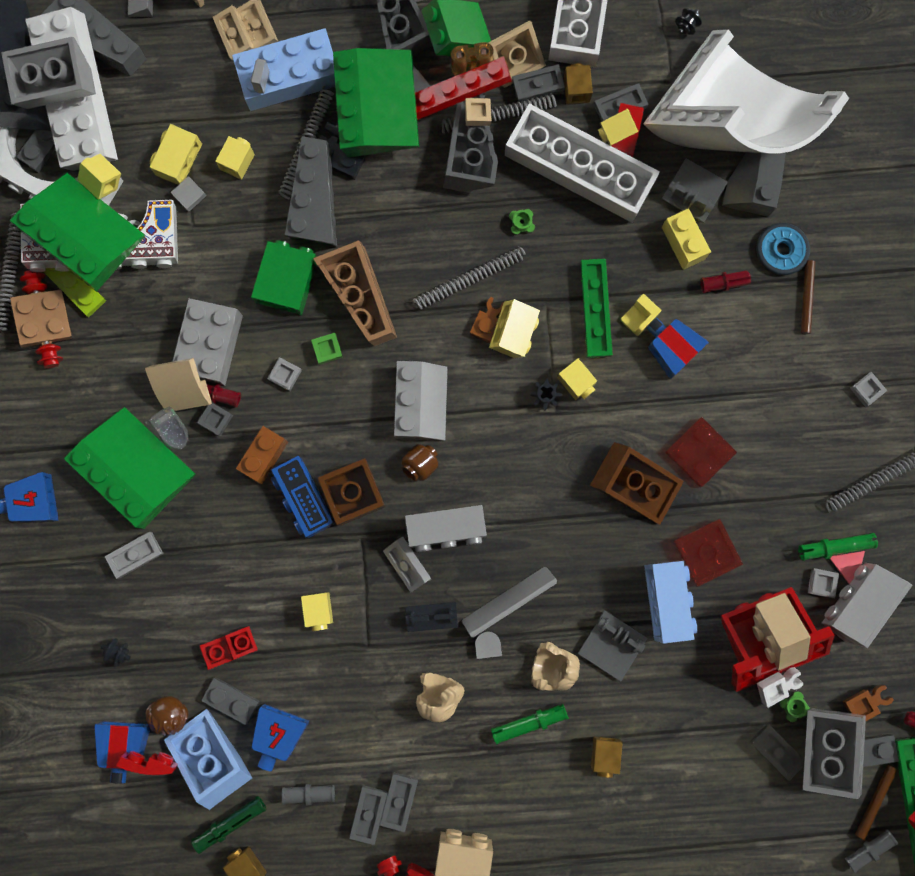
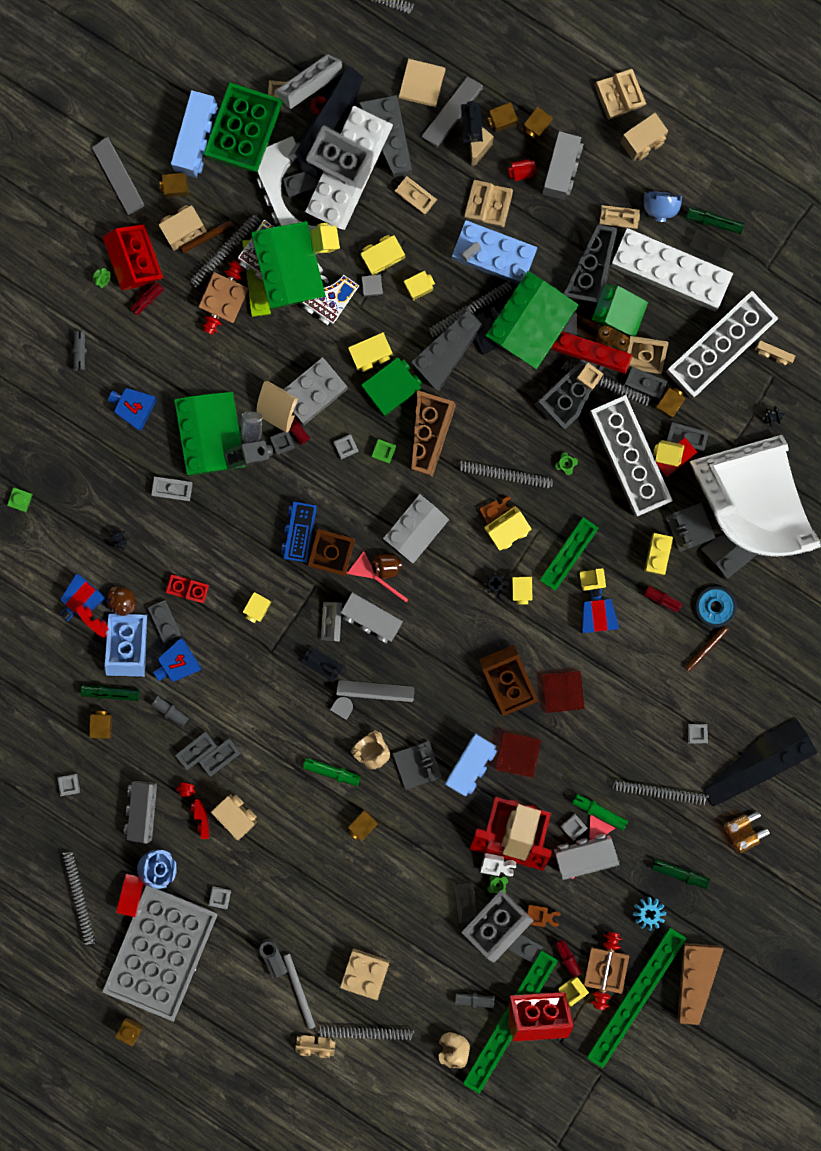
camera: 40 degrees right, 5 degrees up
dark orange brick [236,426,288,484] -> none
tan hair [416,673,464,722] -> none
reddish brown bar [855,764,897,840] -> none
none -> dark grey torso [224,441,273,469]
none -> coral piece [347,551,408,602]
none -> light yellow brick [348,333,393,372]
none -> tan plate [395,176,437,215]

